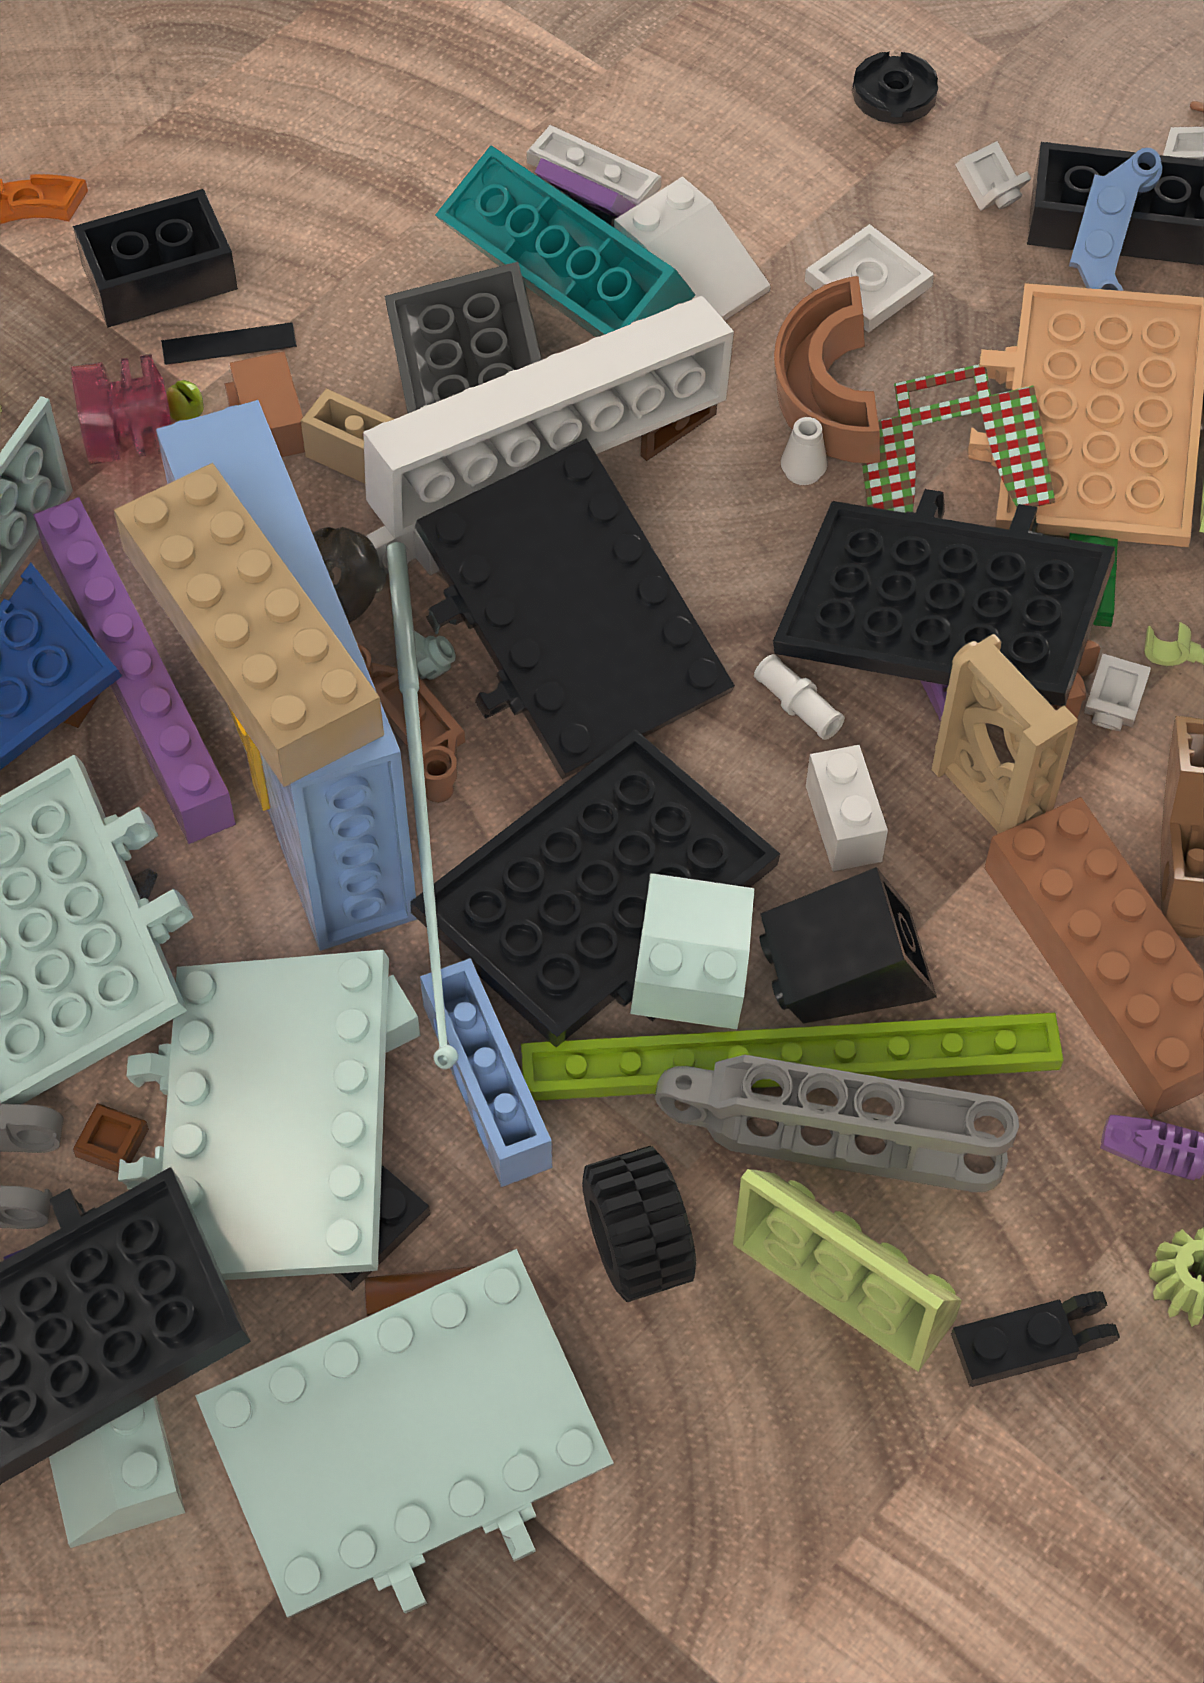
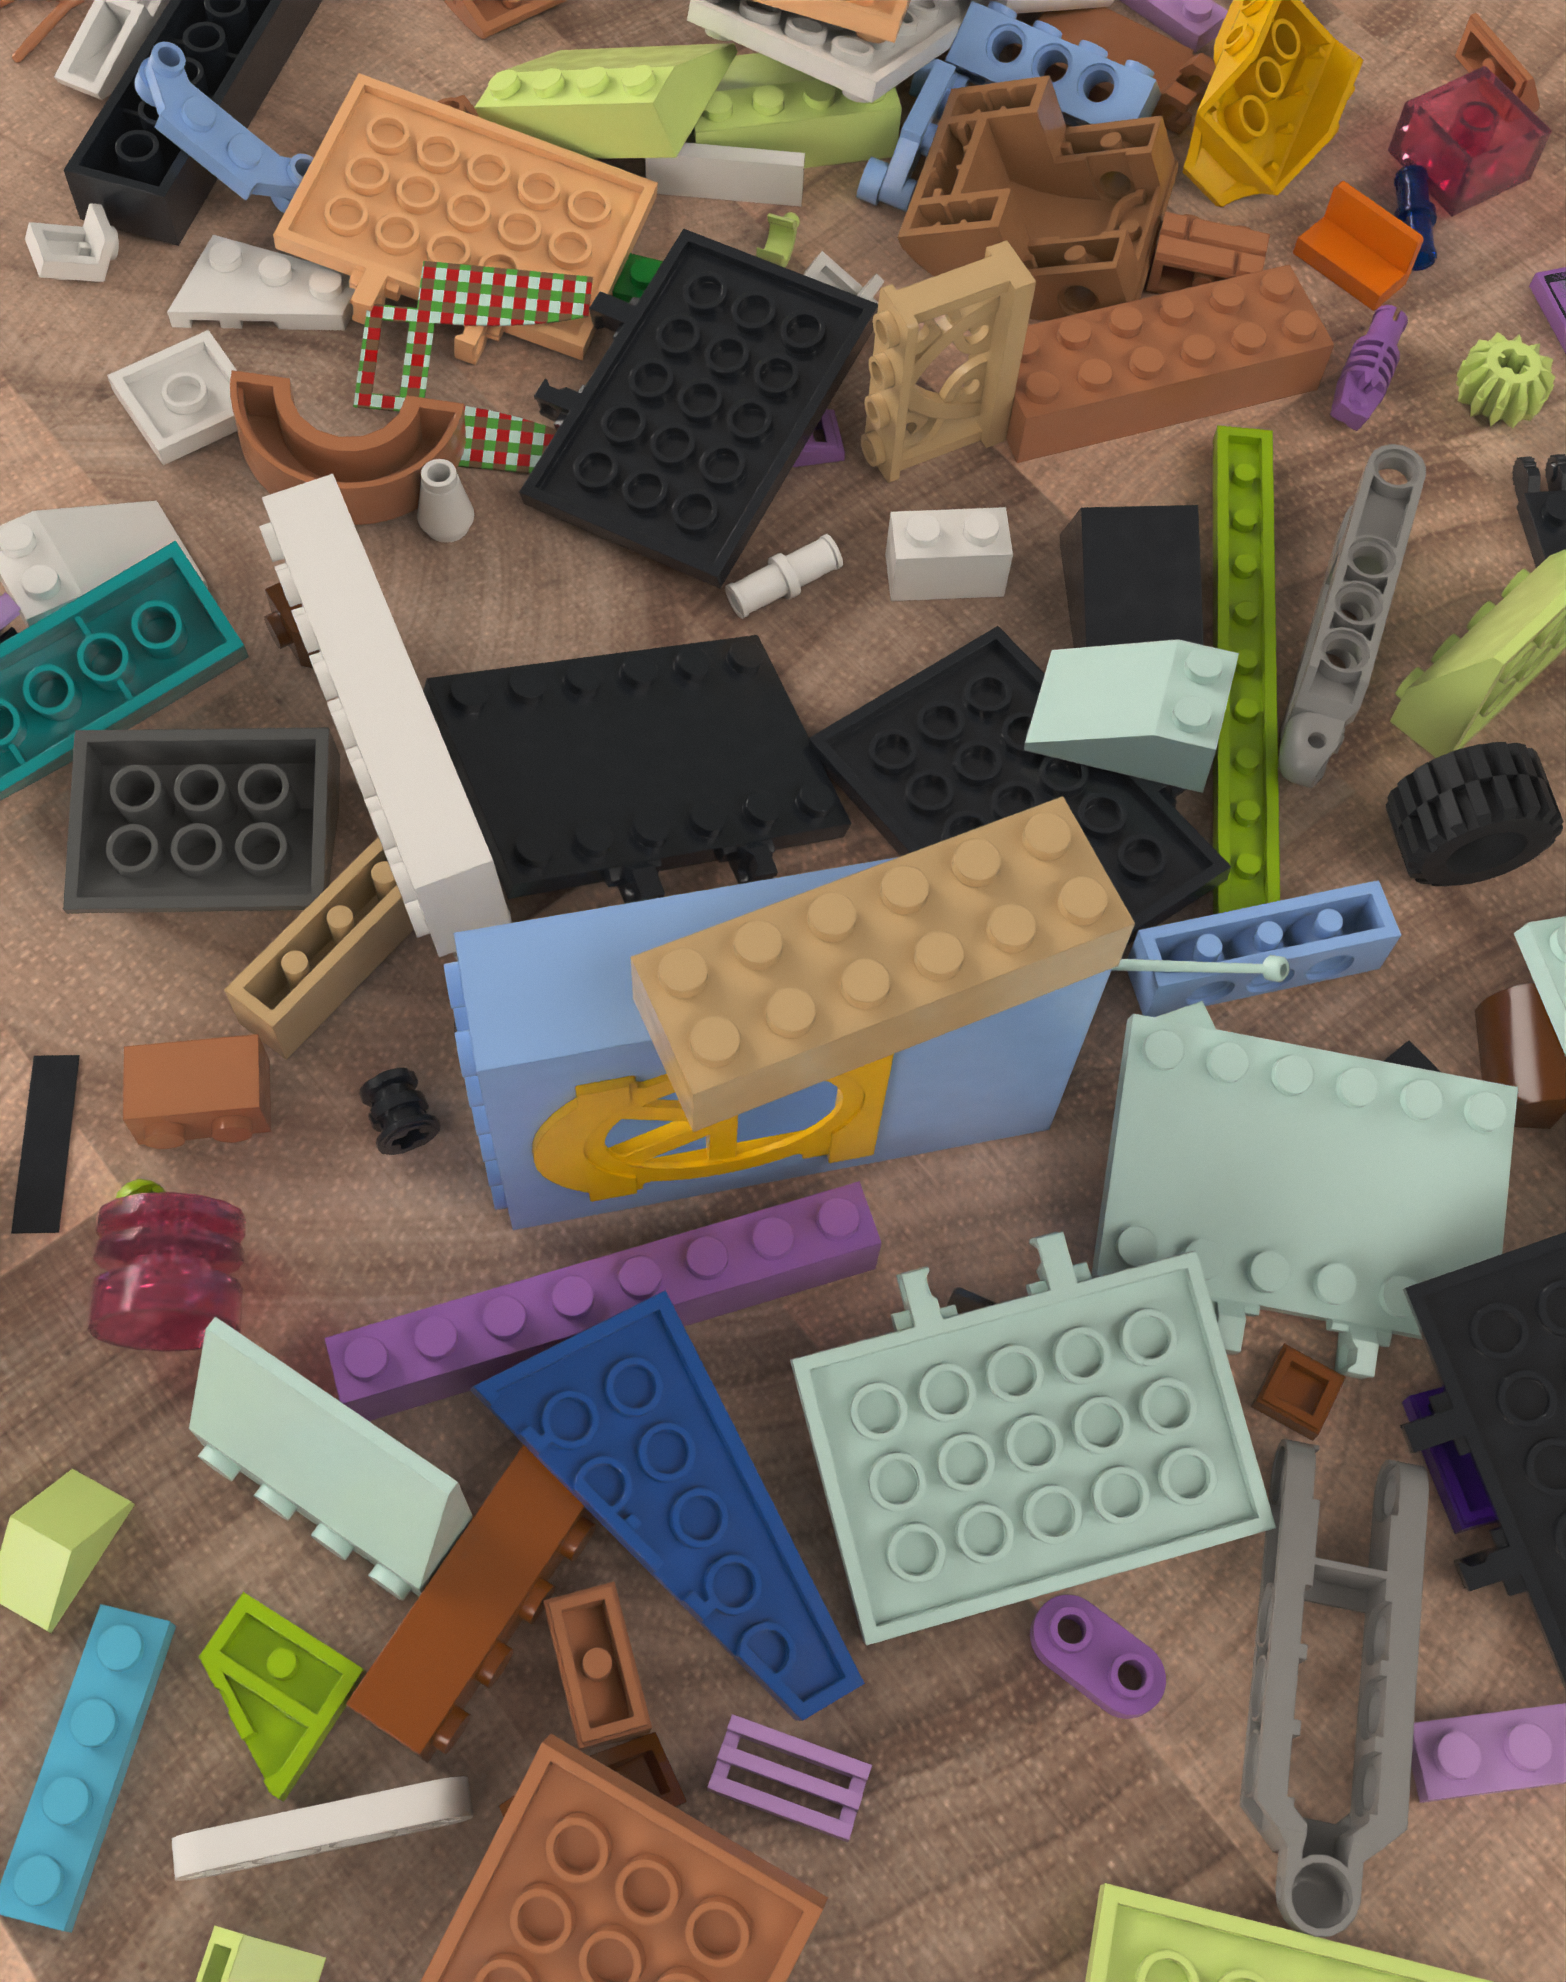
camera: 85 degrees left, 5 degrees up
none -> white wing [167,235,355,331]

